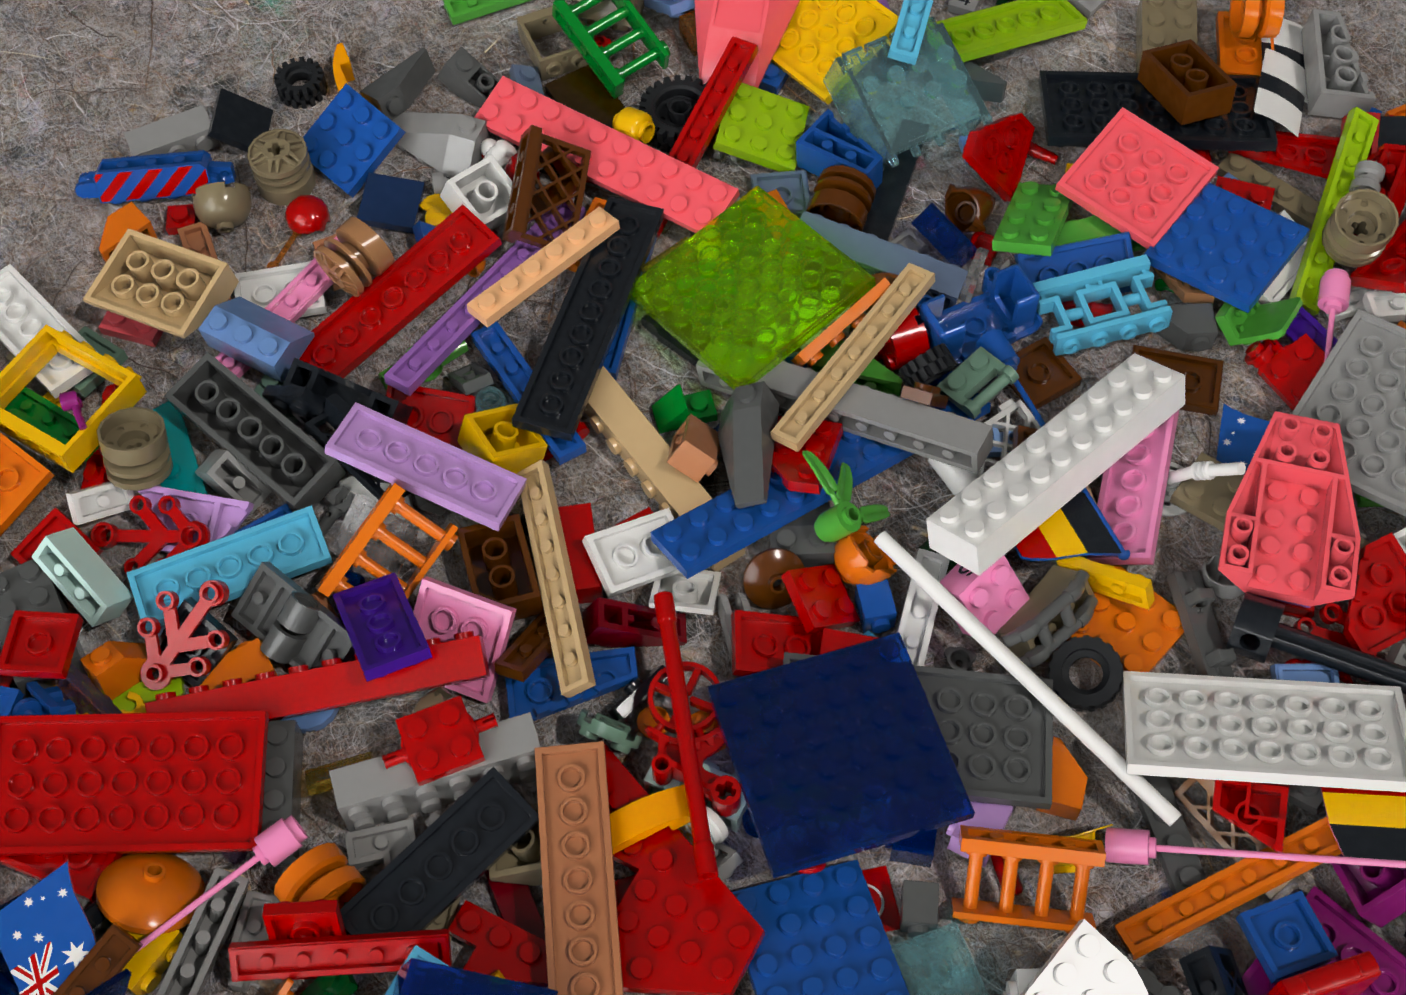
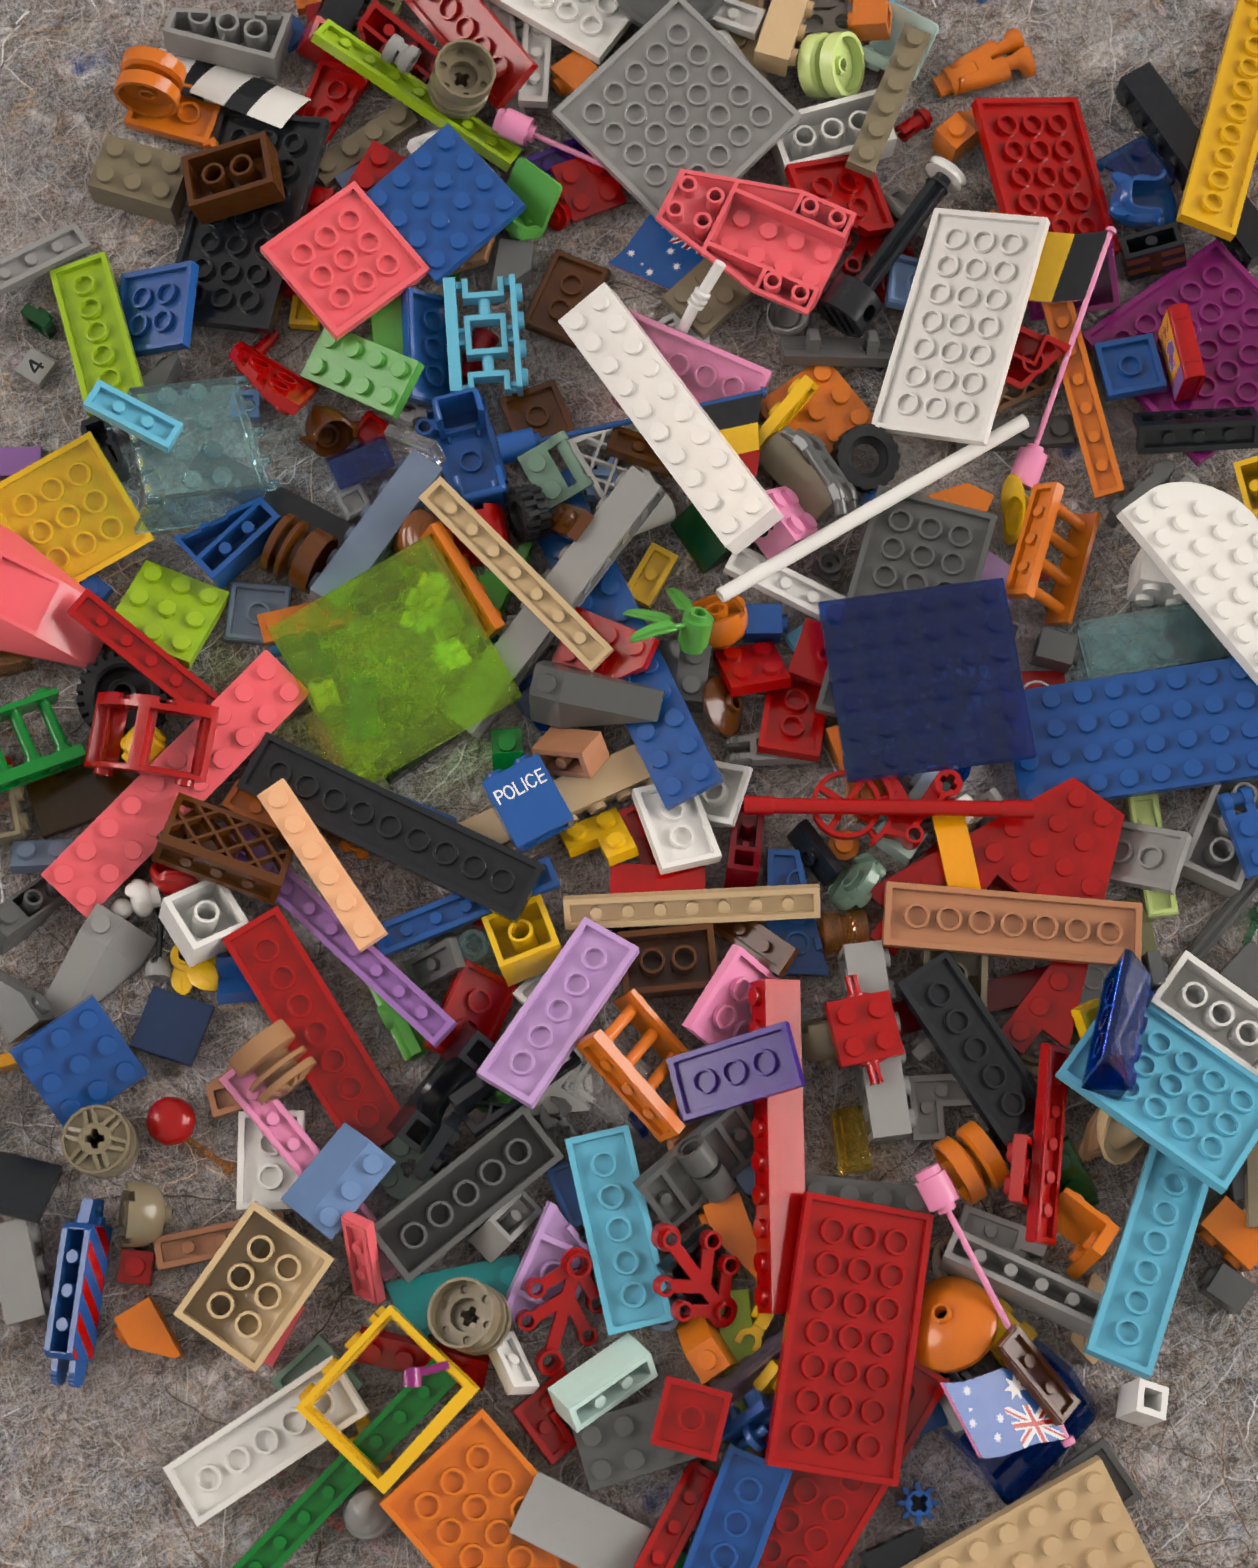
camera: 85 degrees left, 15 degrees up
none -> red window [84,692,220,788]
none -> blue plate [118,260,199,357]
none -> coral tile [341,1210,386,1305]
none -> blue brick [482,753,574,853]
none -> yellow plate [559,807,639,867]
none -> yellow plate [628,542,679,610]
none -> clear orange wheel [819,908,870,954]

